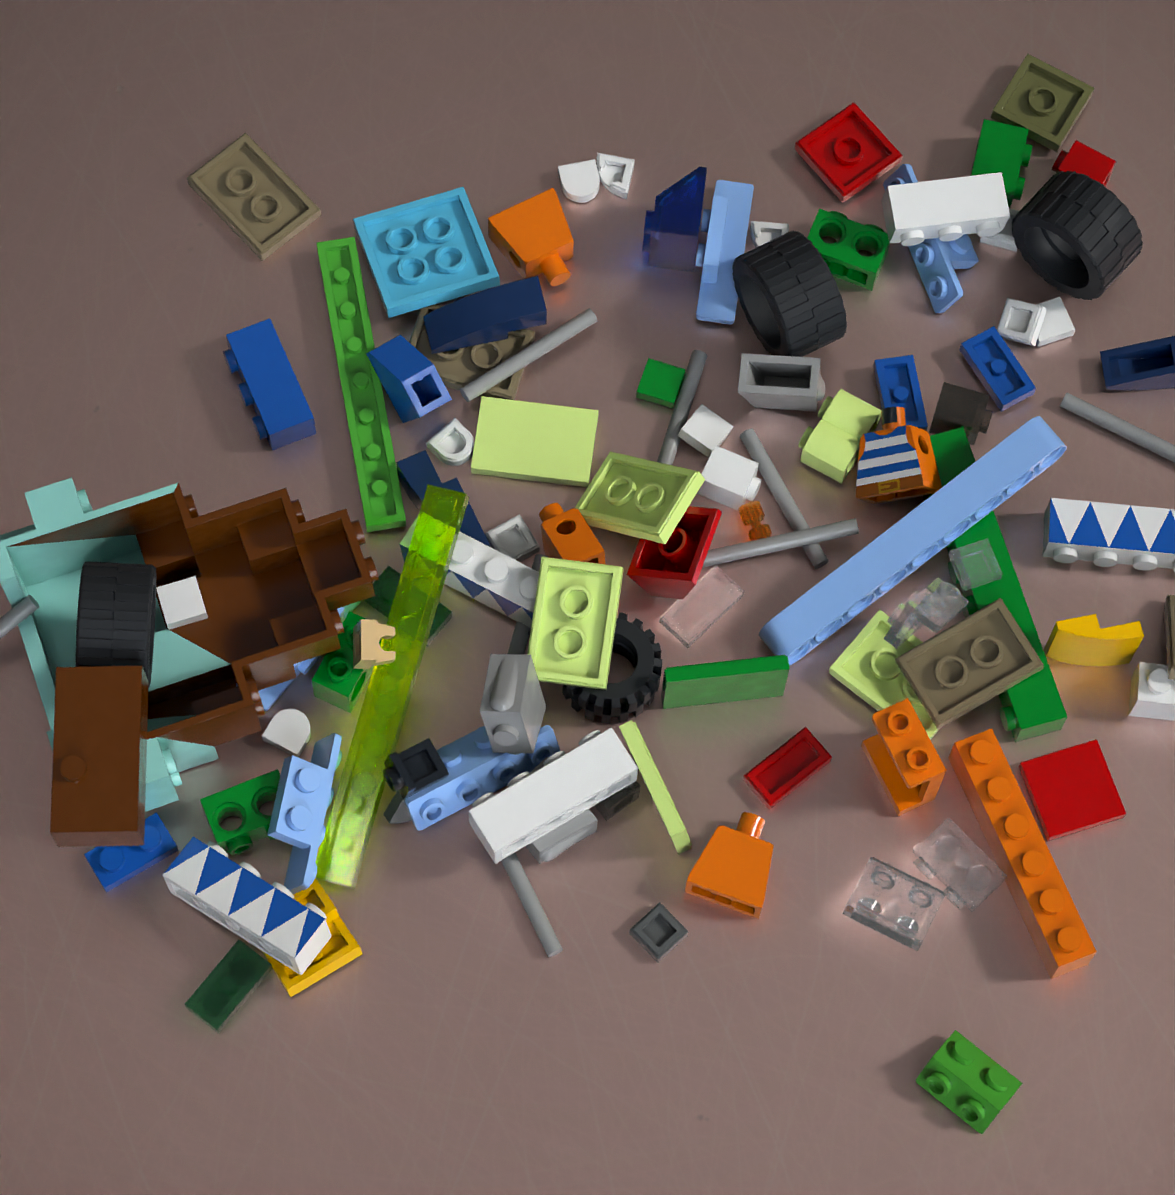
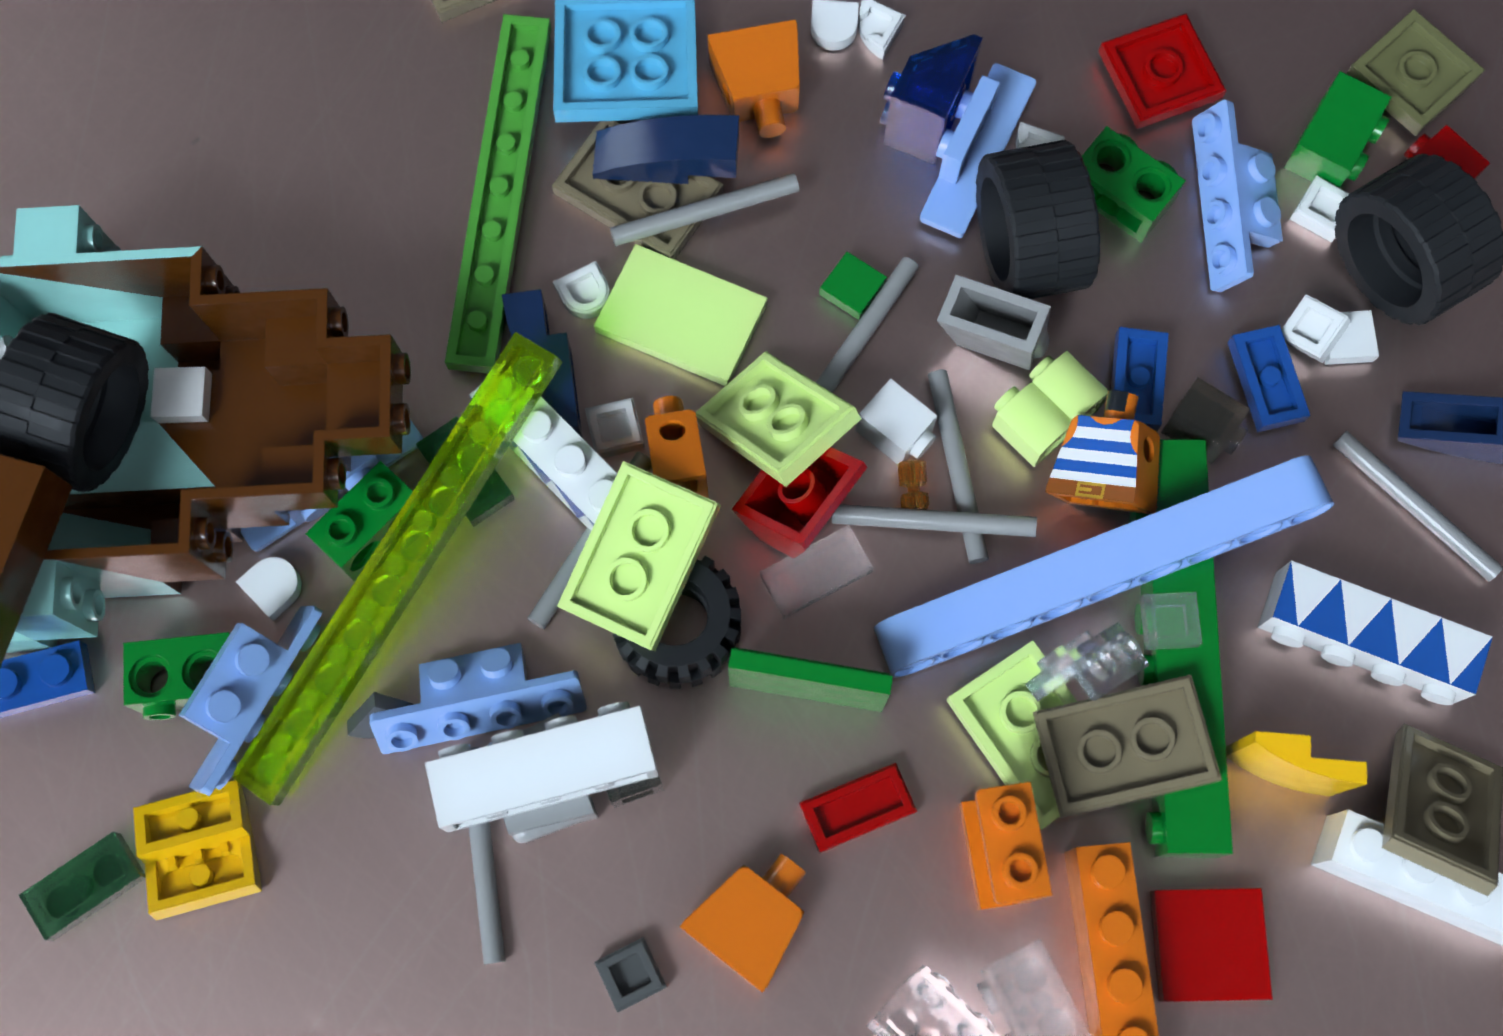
camera: 20 degrees right, 5 degrees up
white brick [162,837,332,976] -> none
blue brick [223,318,316,451] -> none
tan tile [353,619,395,669] -> none
blue slope [366,335,452,423] -> none
black bracket [383,738,449,799] -> none
light grey torso [480,654,546,755] -> none
yellowish green tile [619,720,692,855] -> none
white tile [678,404,734,458] -> none
white brick [881,172,1010,246] -> none

